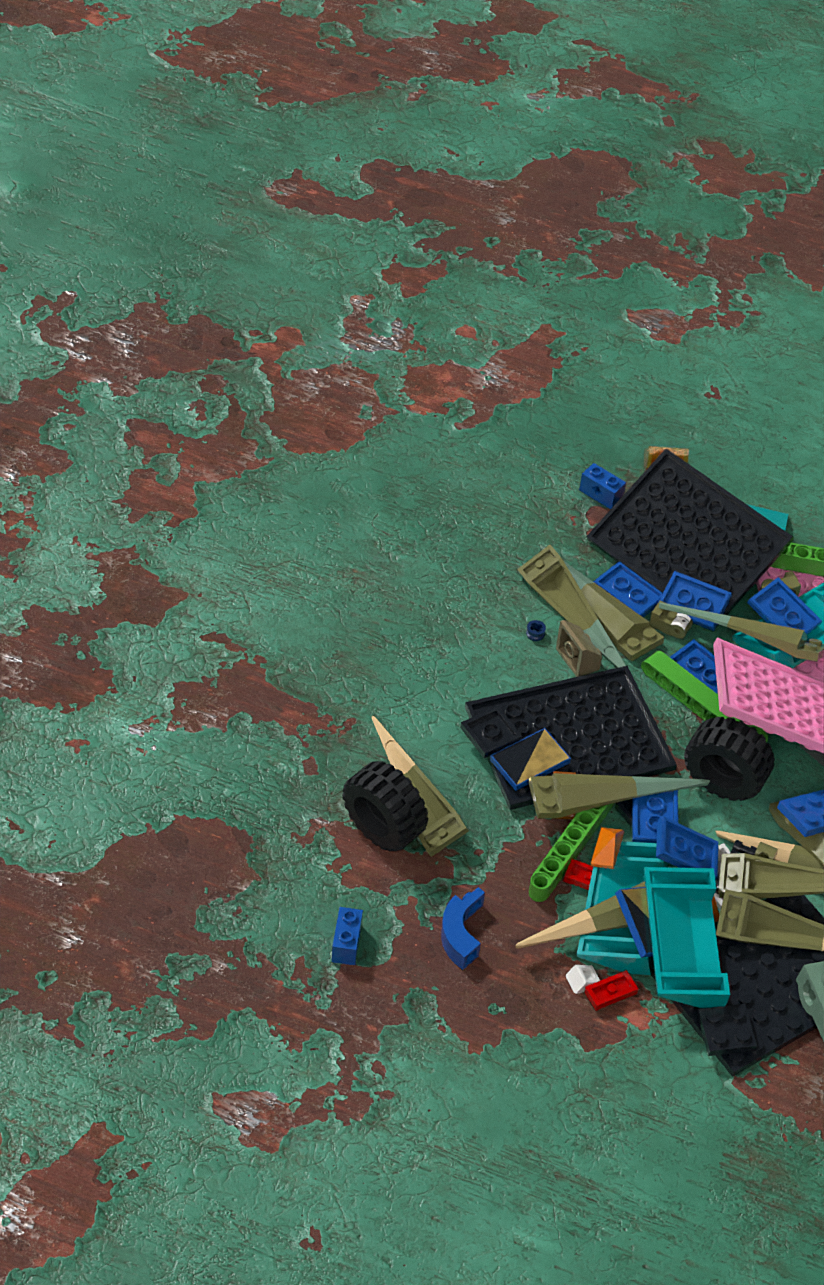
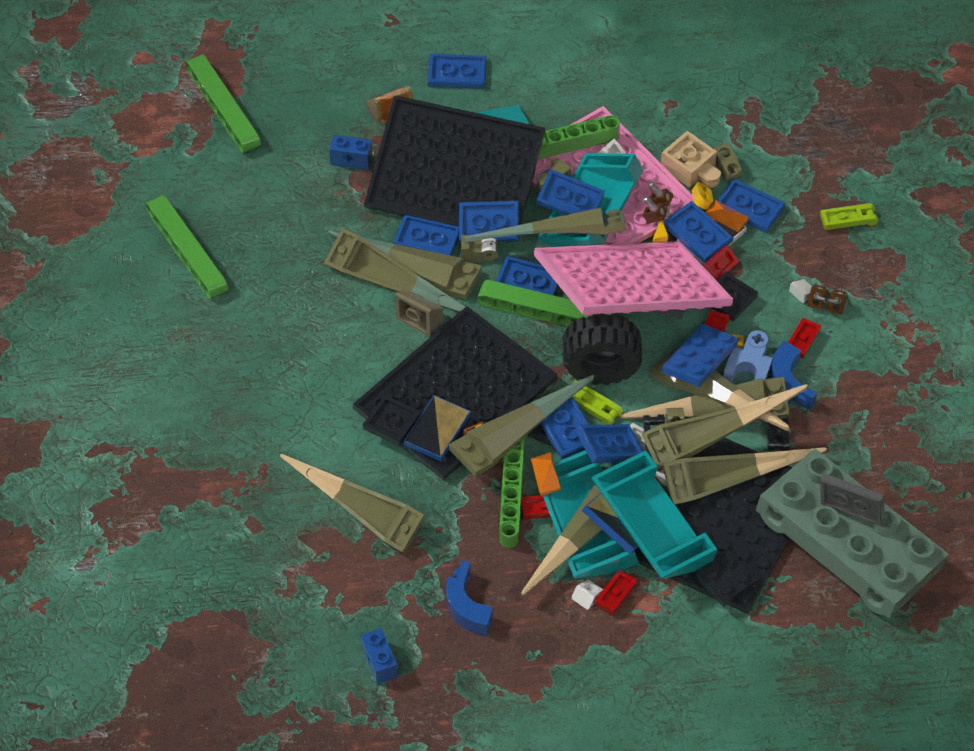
camera: 25 degrees left, 5 degrees up
black tyre [342,761,428,851] -> none
dark blue bush [526,620,546,641] -> none
none -> bright green beam [145,195,229,299]
none -> bright green beam [185,54,261,153]
none -> blue tile [428,54,486,88]
none -> lime plate [572,380,623,425]

